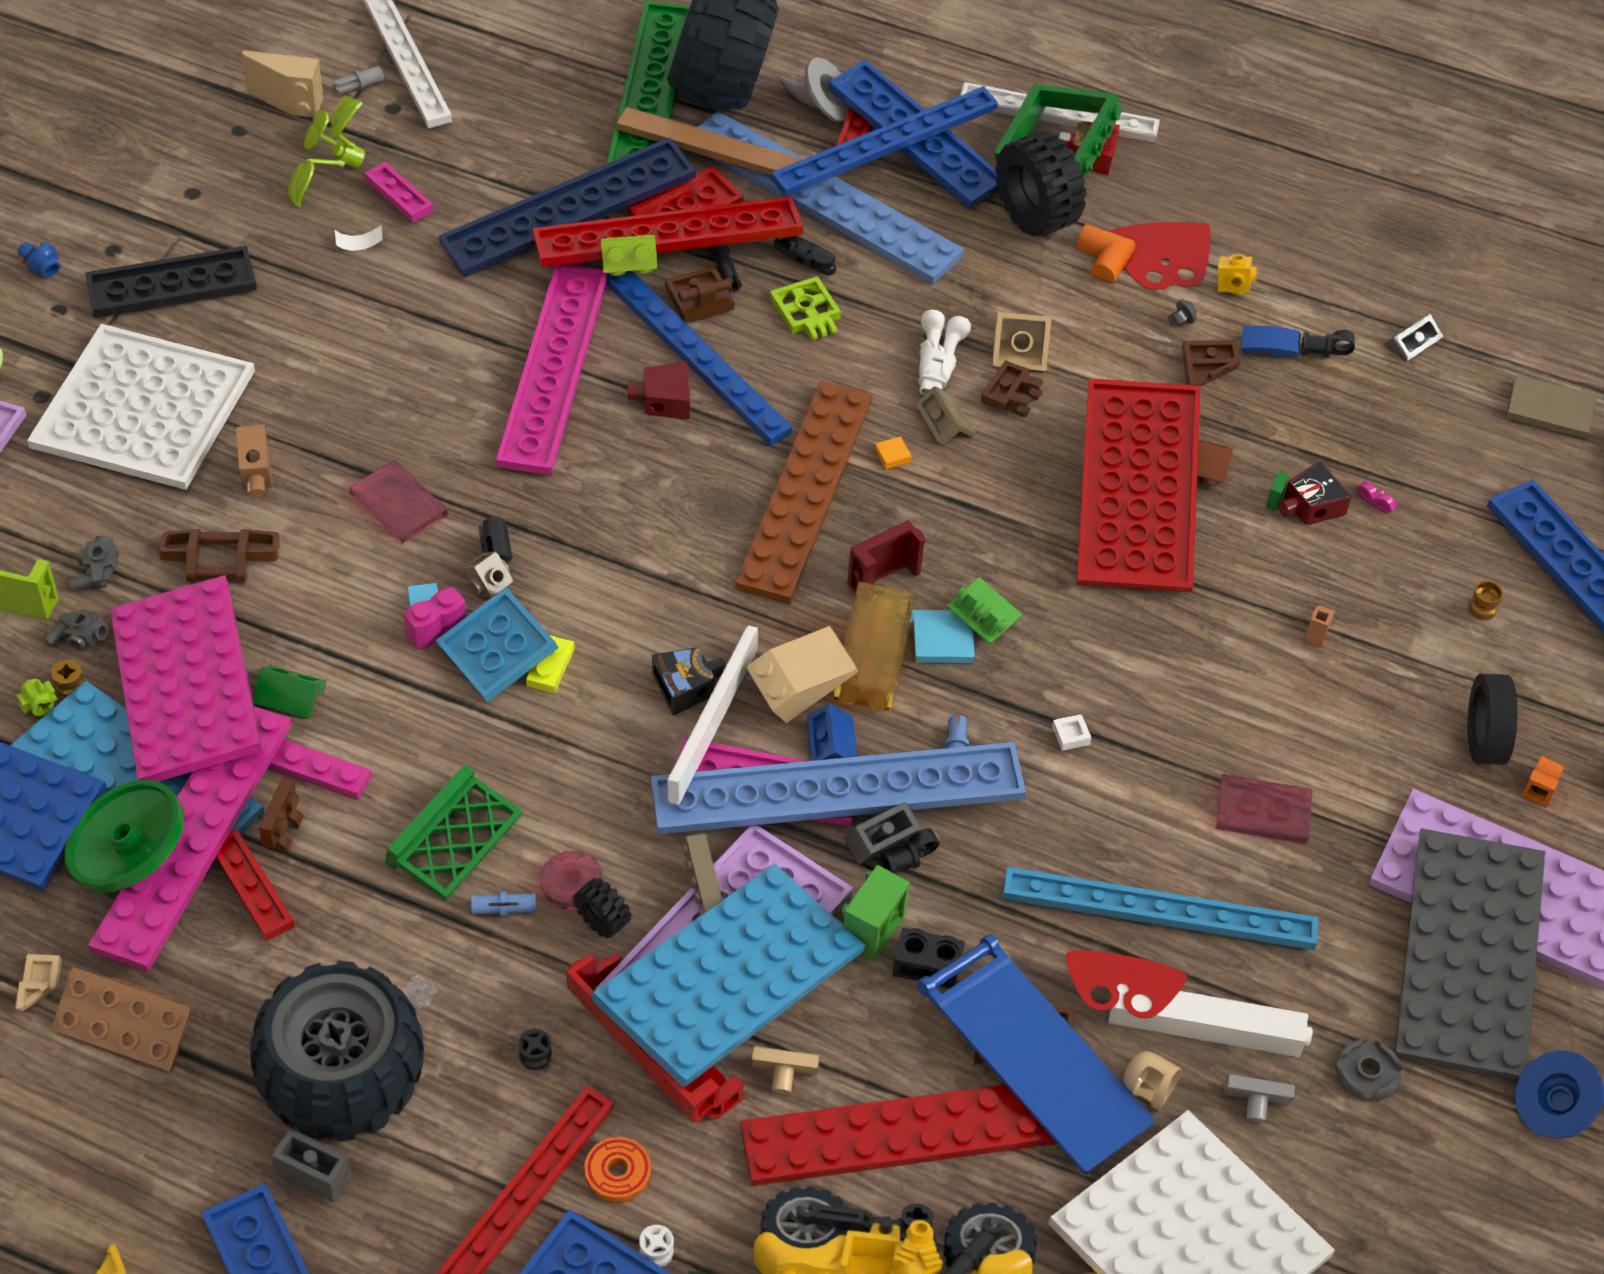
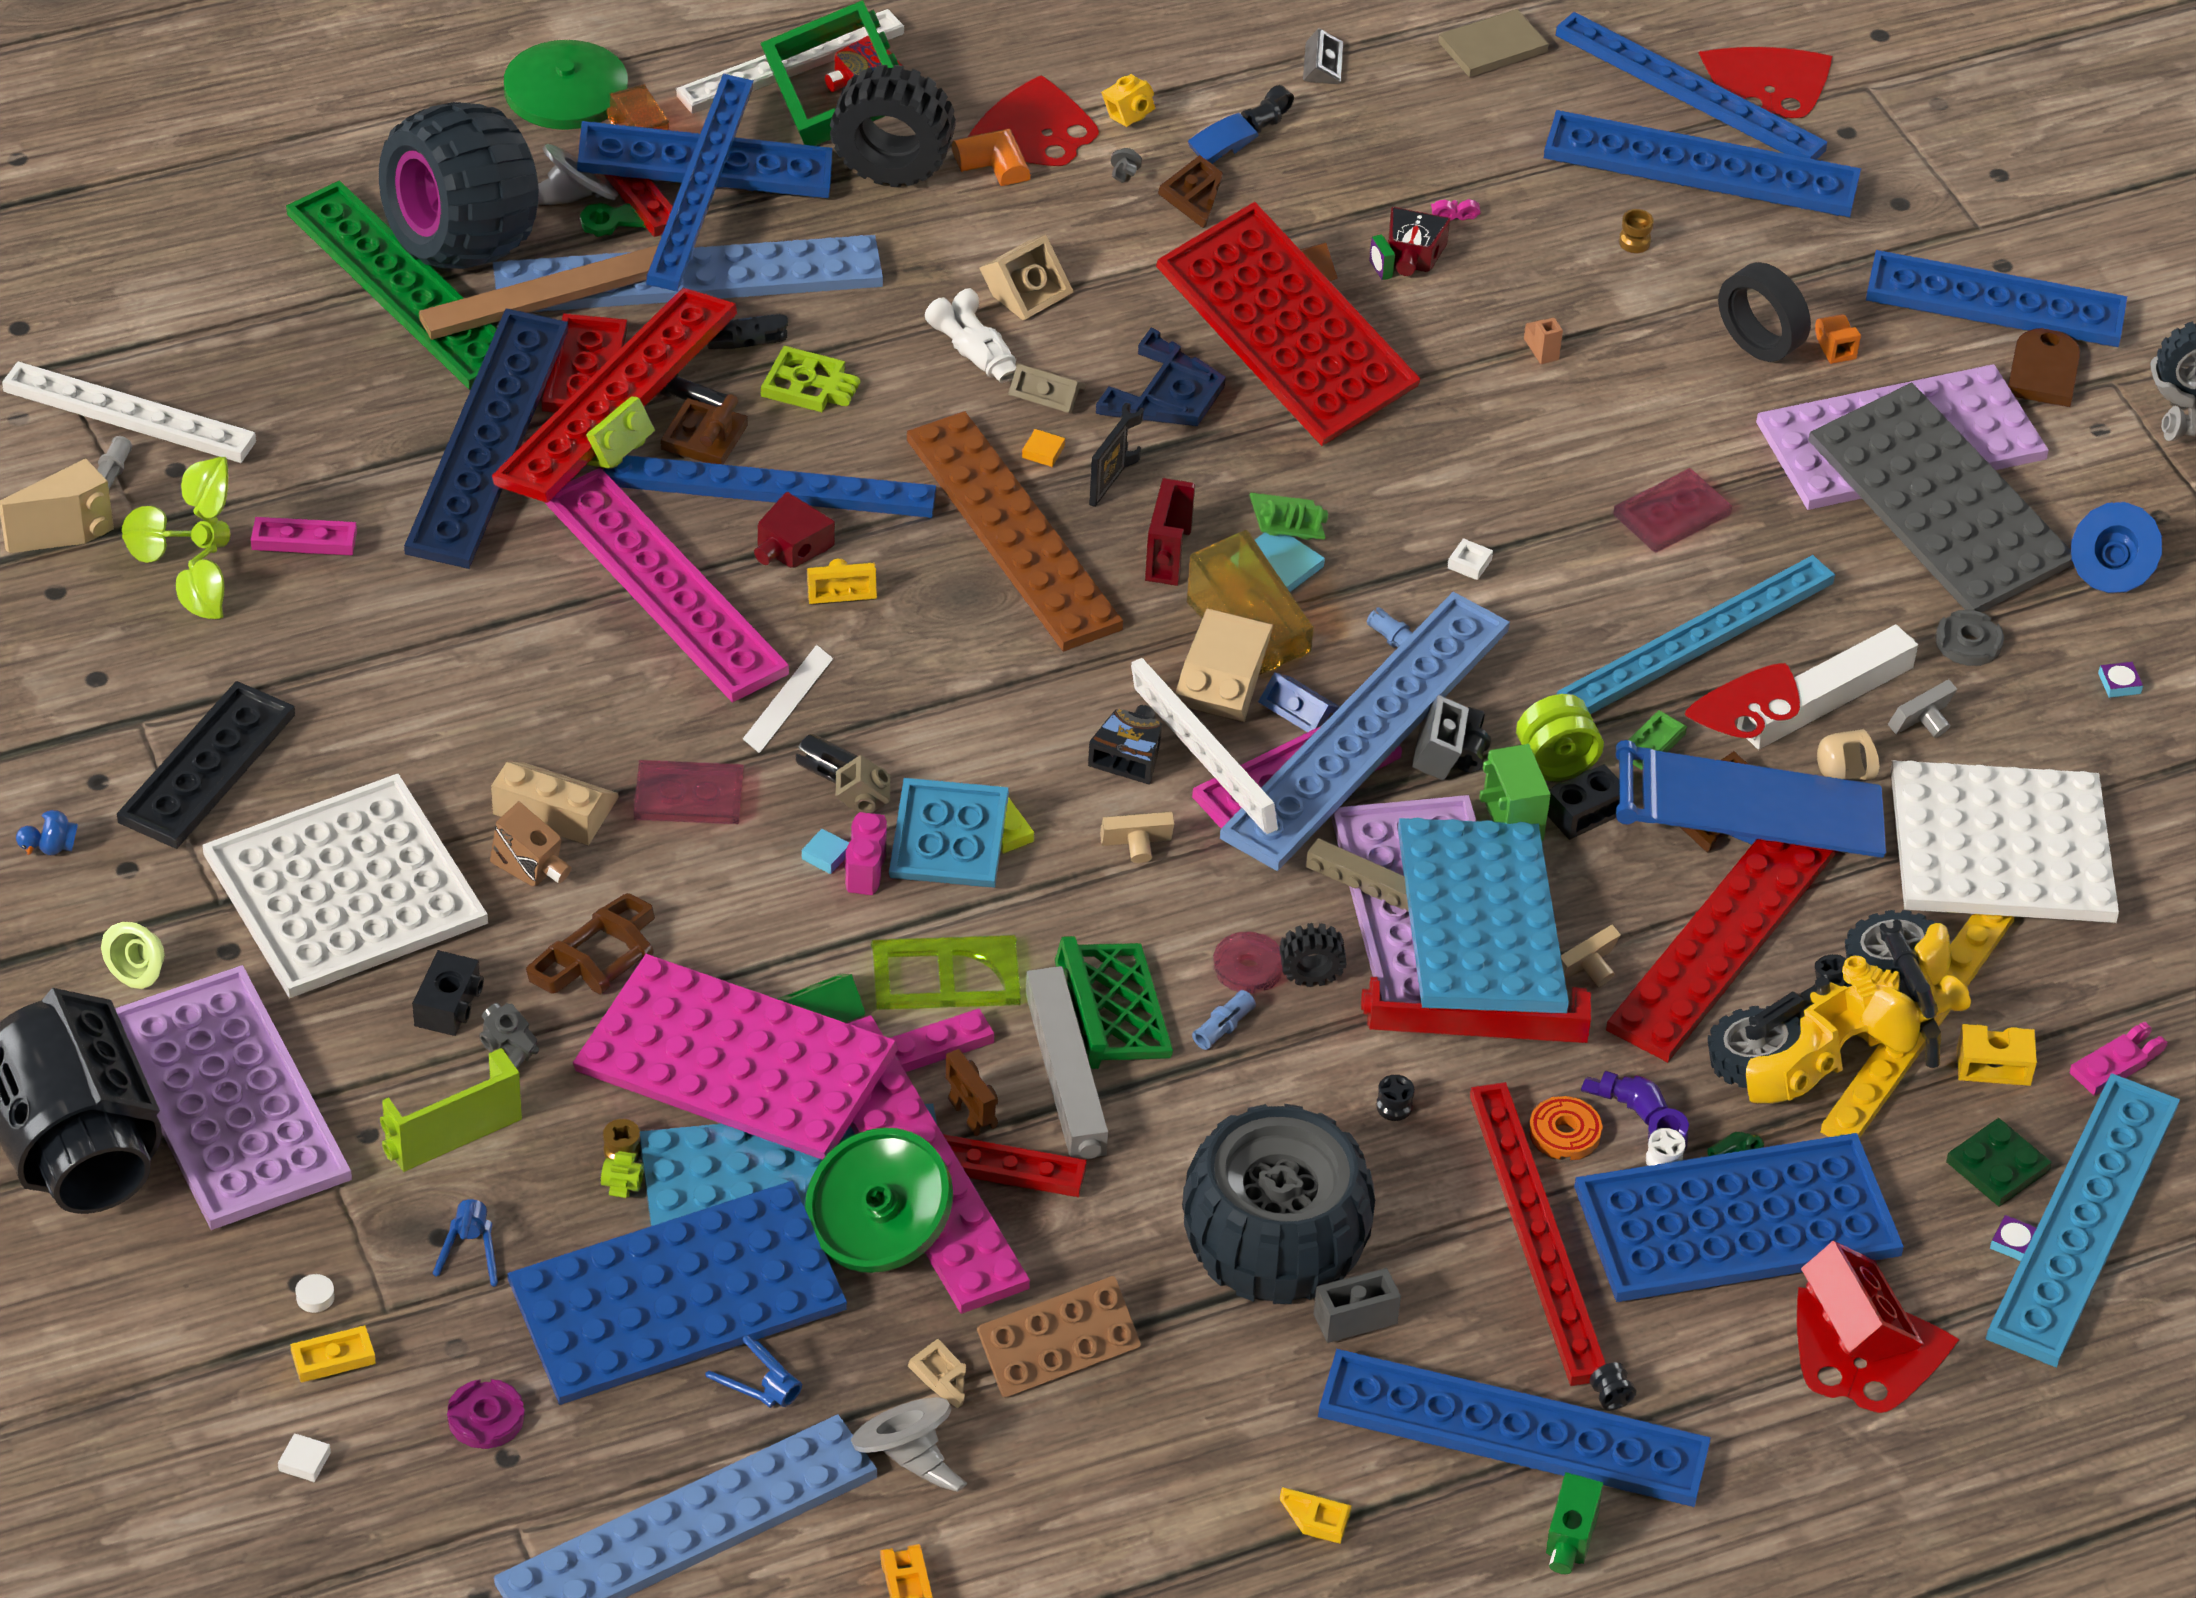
camera: 45 degrees left, 5 degrees down
dark grey piece [43,609,108,650] -> none
white sticker [335,225,383,251] -> none
reddish brown plate [981,360,1043,417] -> none
none -> black brick [412,950,484,1036]
none -> tan slope [491,762,619,845]
none -> green dish [504,40,628,130]
none -> green piece [580,203,646,237]
none -> clear orange brick [607,84,669,130]
none -> white sticker [743,645,833,753]
none -> yellow tile [807,559,877,604]
none -> clear neon green window [871,935,1021,1010]
none -> light grey brick [1026,966,1108,1159]
none -> black flag [1089,403,1144,507]
none -> dark blue wing [1096,328,1226,426]
none -> tan tile [1100,812,1174,863]
none -> lime wheel [1516,694,1604,782]
none -> dark purple piece [1581,1071,1689,1150]
none -> bright green plate [1628,710,1687,770]
none -> tile [2098,662,2143,698]

